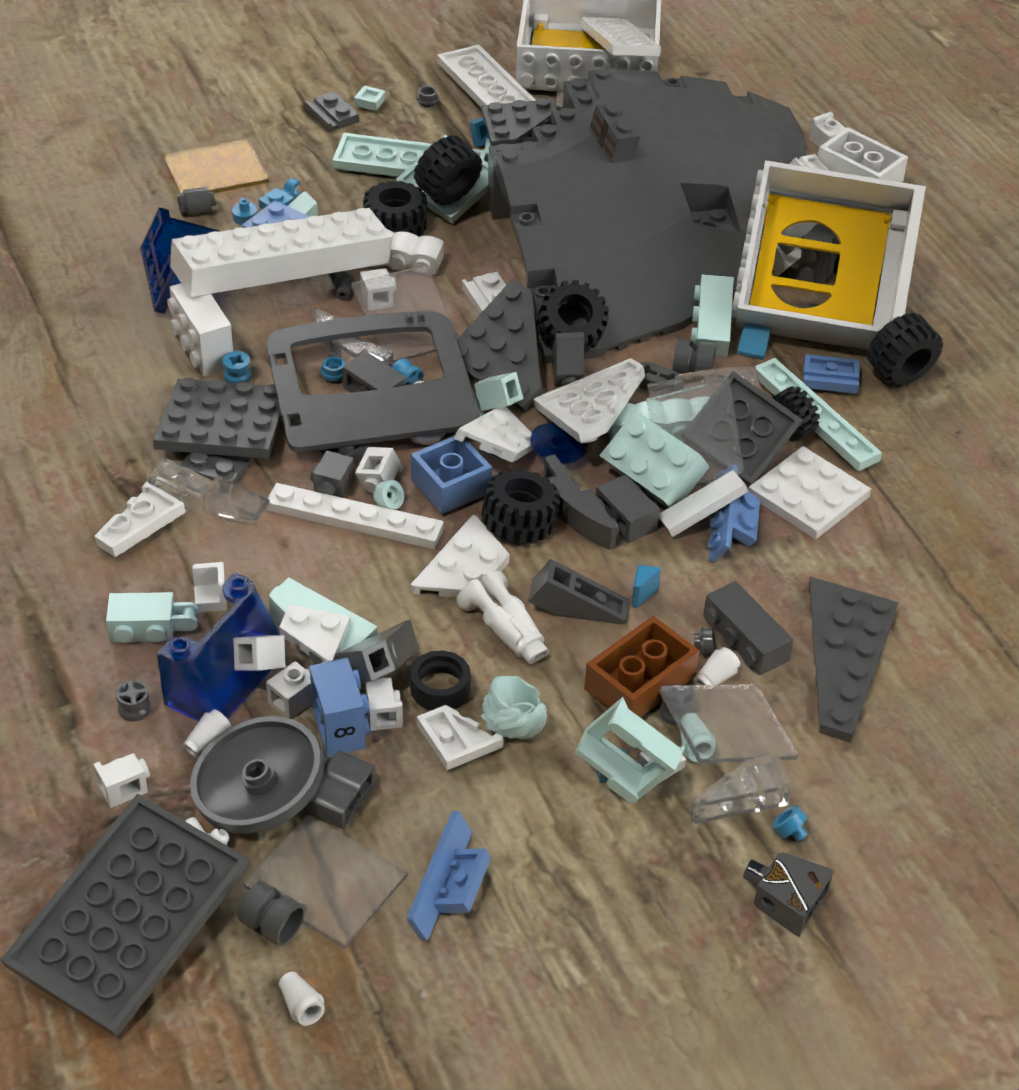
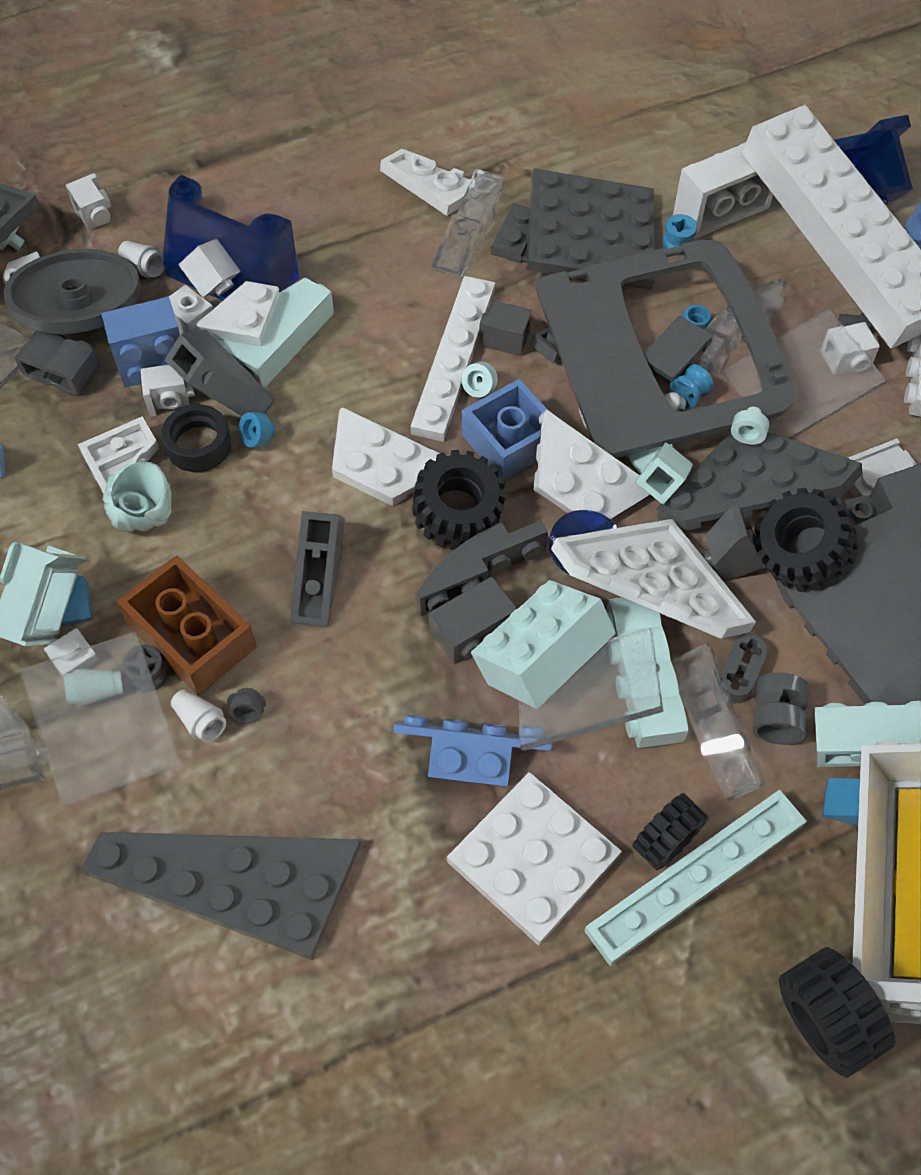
camera: 90 degrees right, 15 degrees up
light aqua brick [106,592,199,643] -> none
white panel [192,562,227,612] -> none
white brick [355,447,403,494] -> none
white piece [457,571,549,664] -> none
dark azure slope [632,565,661,608] -> none
white tile [659,470,749,537] -> none
dark grey plate [682,371,803,486] -> none
dark grey brick [703,581,794,675] -> none
medium blue plate [803,354,860,394] -> none
none -> dark azure tile [239,412,276,447]
none -> light aqua tile [731,407,769,445]

